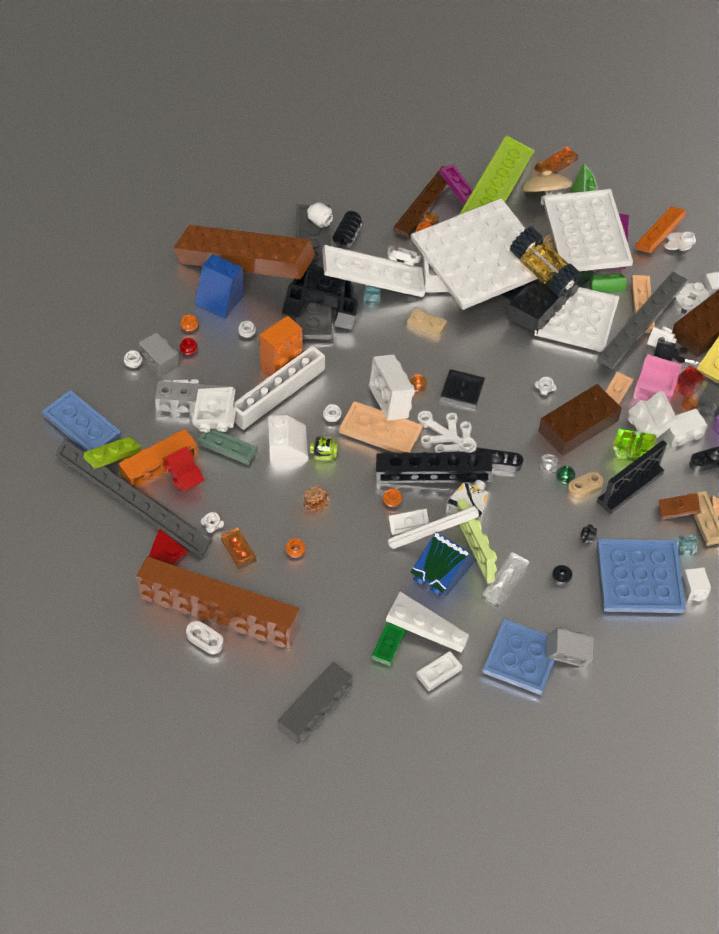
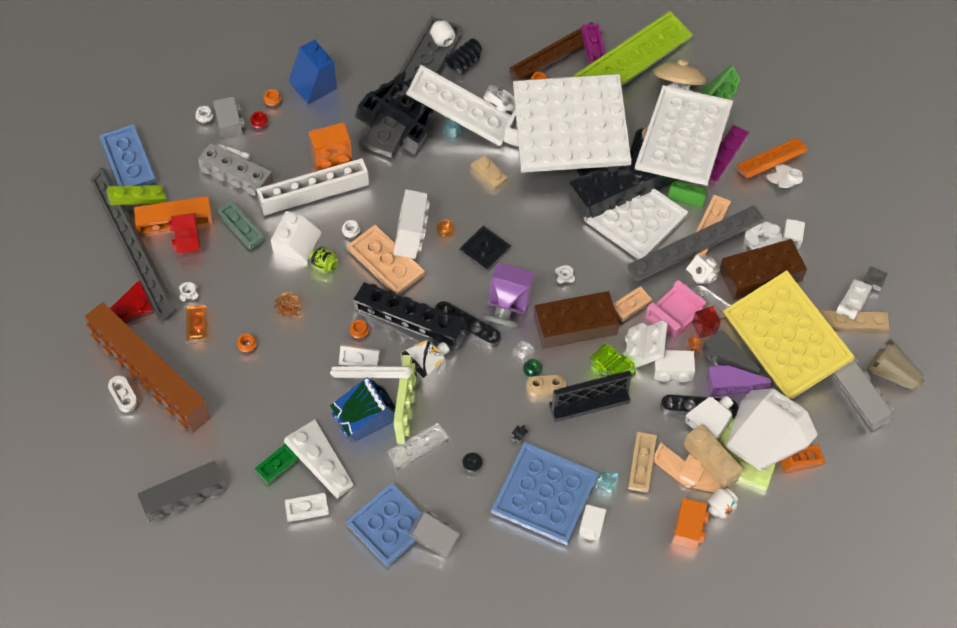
camera: 25 degrees right, 5 degrees up
dark orange brick [173,225,315,280] -> none
white plate [193,387,236,433] -> none
white plate [238,321,256,338] -> none
white plant [418,411,477,453] -> none
clear orange plate [422,212,439,226] -> none
plate [510,226,582,297] -> none
clear orange plate [534,146,578,174] -> none
black plate [653,339,687,363] -> none
dark orange plate [659,493,701,520] -> none
none -> medium lavender piece [482,262,535,328]

